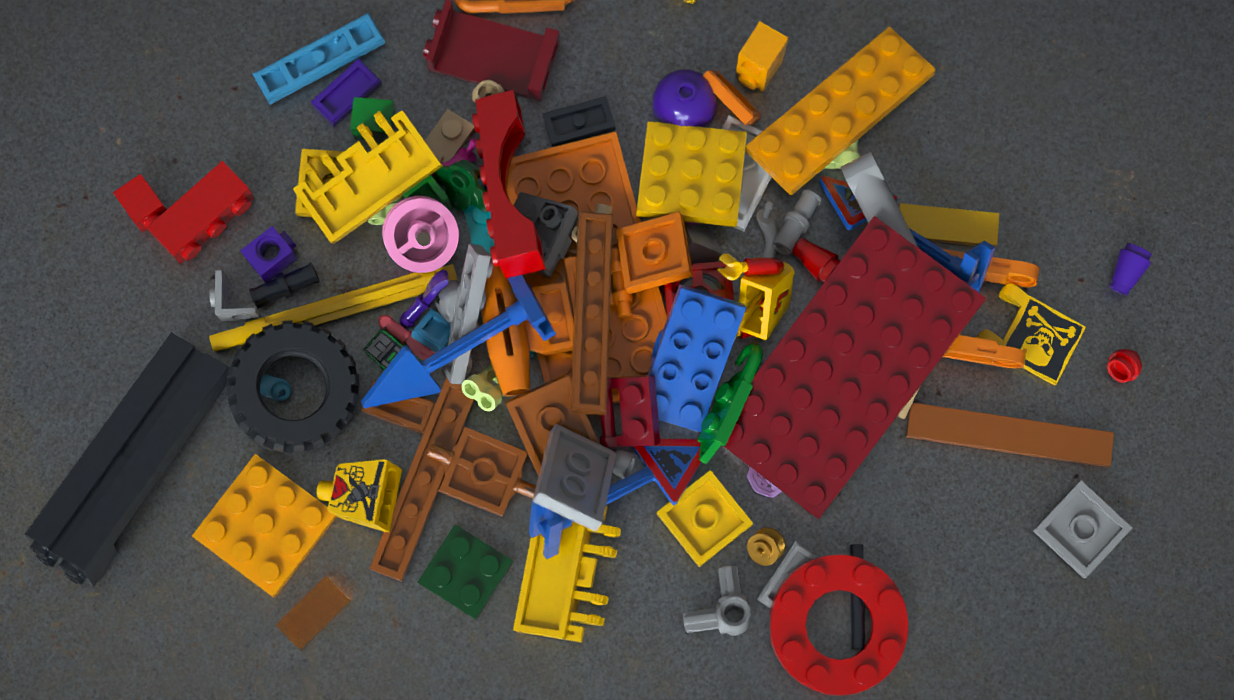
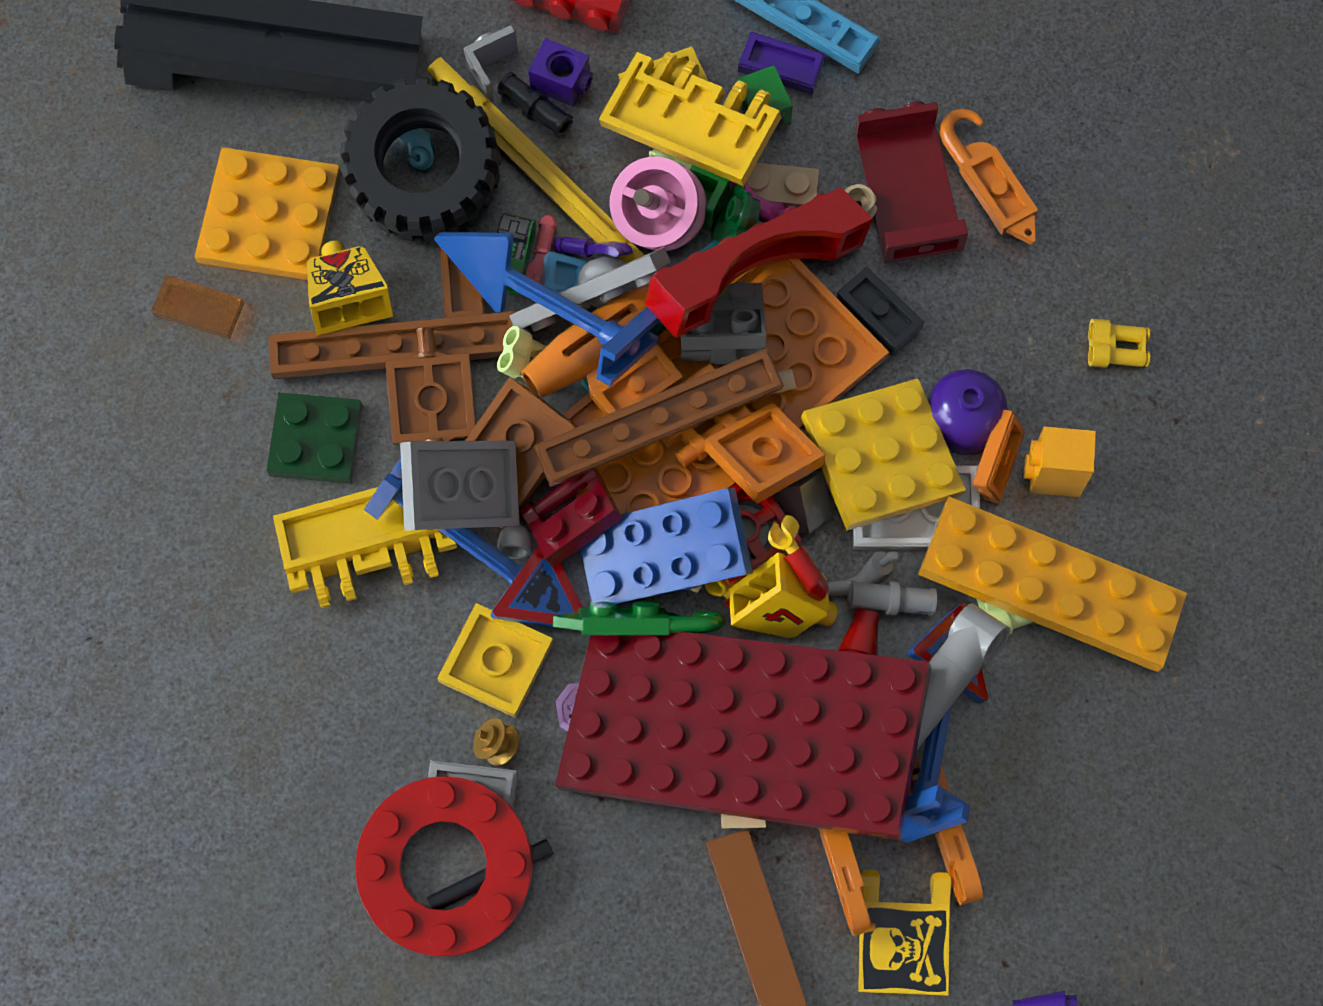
camera: 65 degrees right, 5 degrees down
light grey axle [683,565,750,635] -> none
yellow tile [898,203,1000,247] -> none

